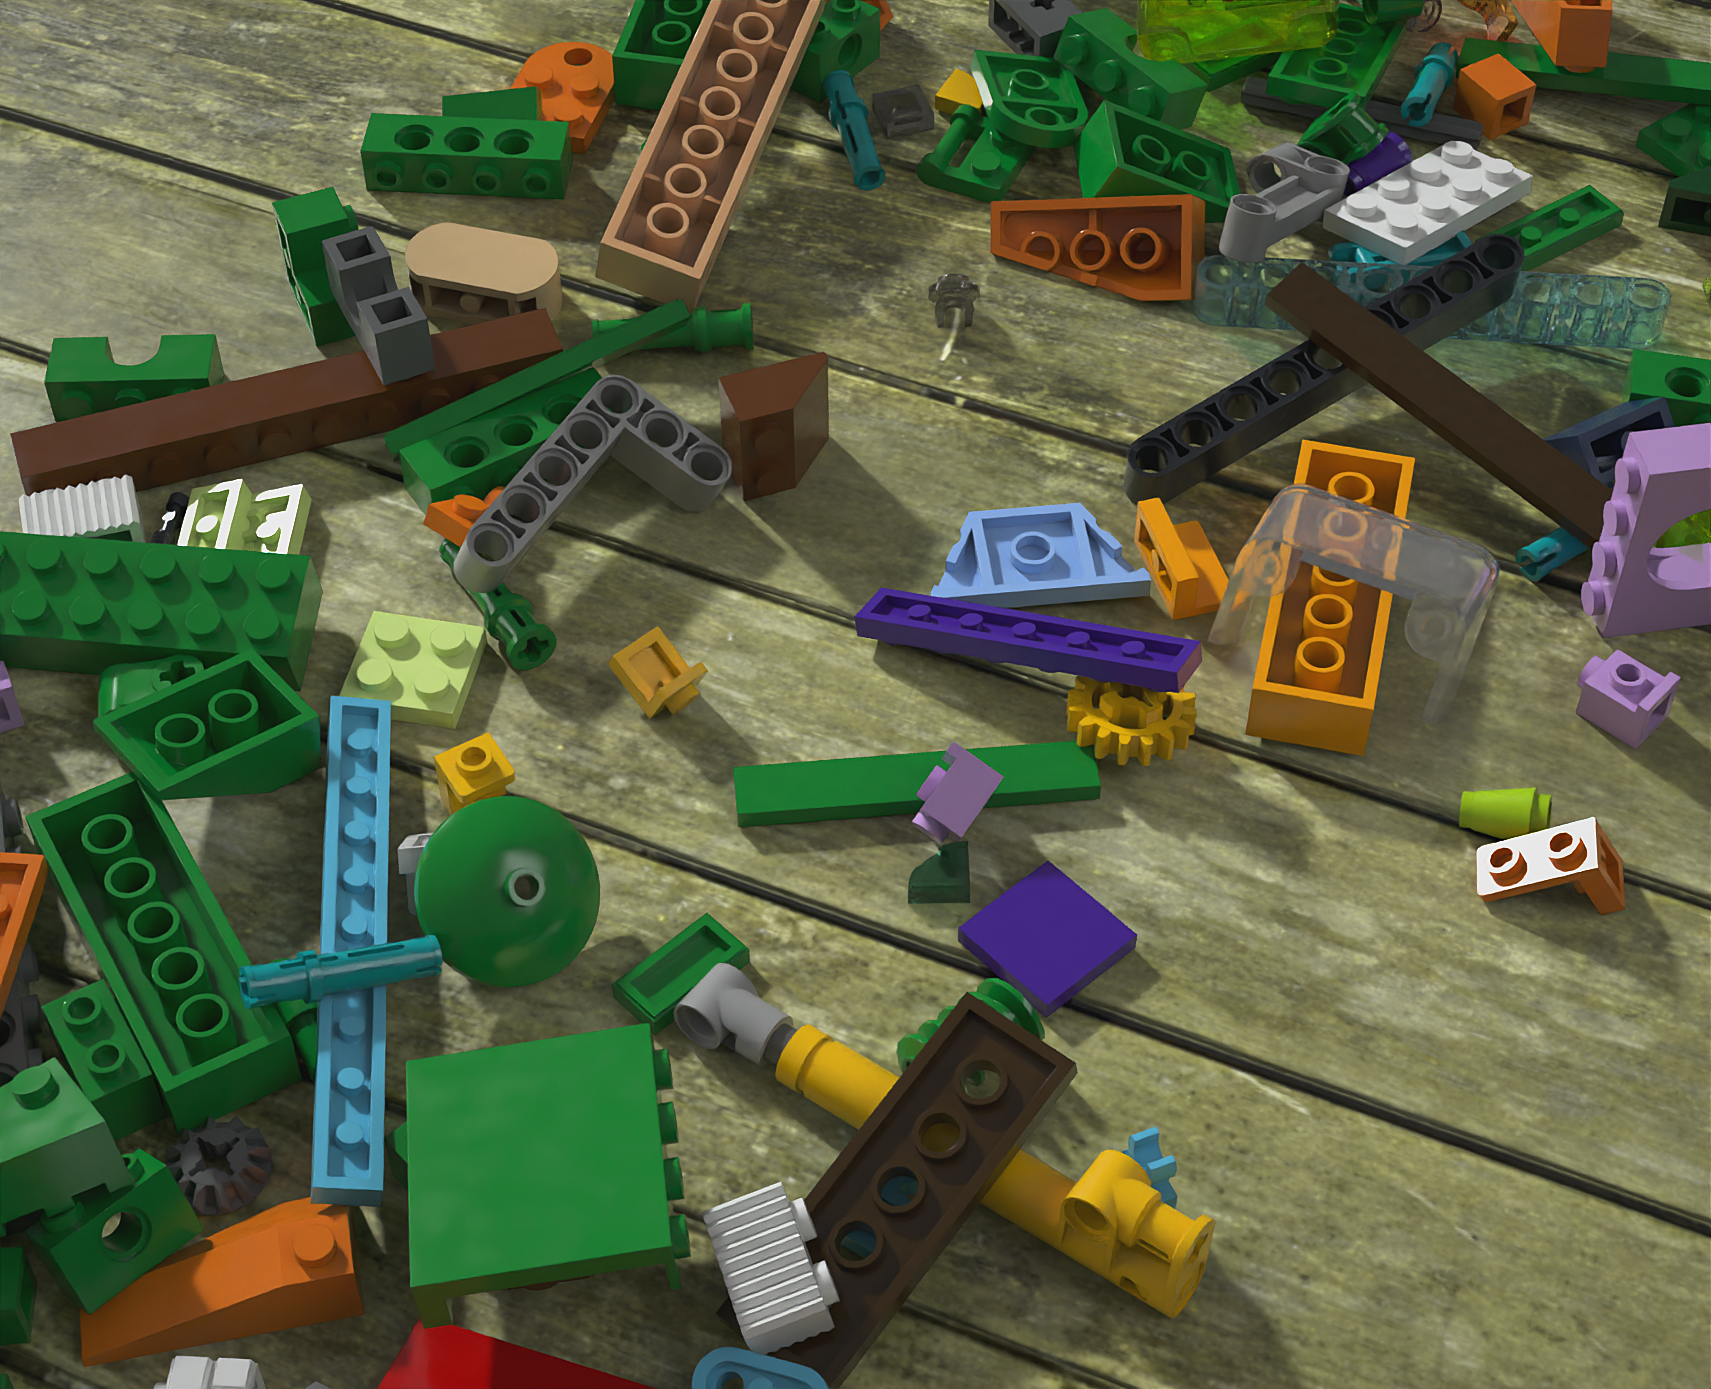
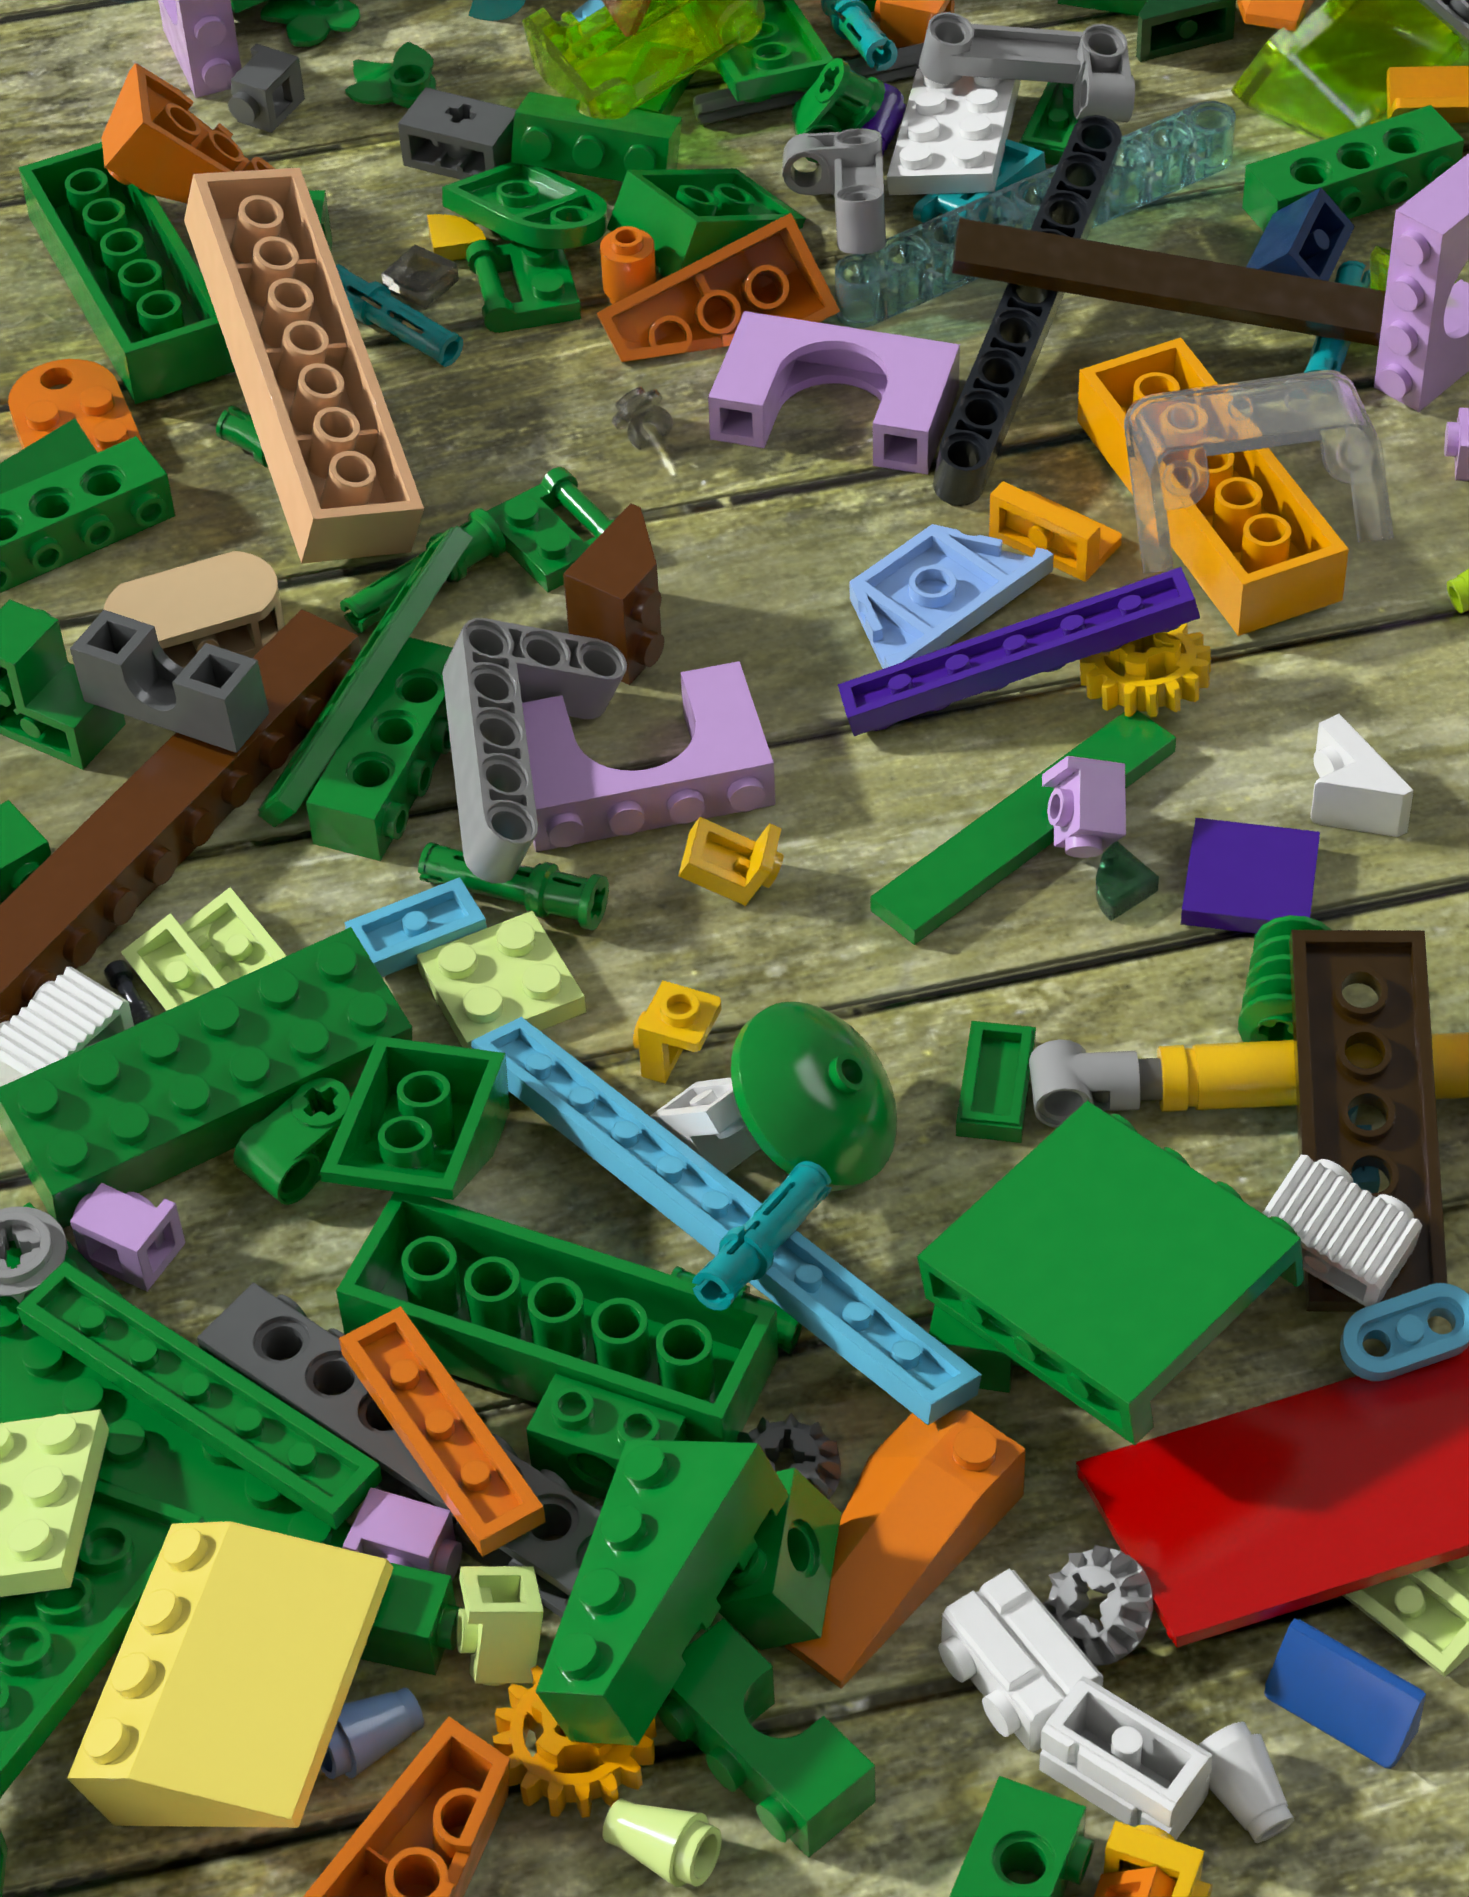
camera: 35 degrees left, 0 degrees up
orange plate [423,486,505,547] -> none
none -> medium azure plate [344,877,487,977]
none -> green plate [486,467,614,592]
none -> lavender arch [522,661,775,852]
none -> orange brick [600,226,657,304]
none -> lavender arch [708,311,960,475]
none -> light grey piece [919,12,1135,122]
none -> white slope [1310,714,1414,837]

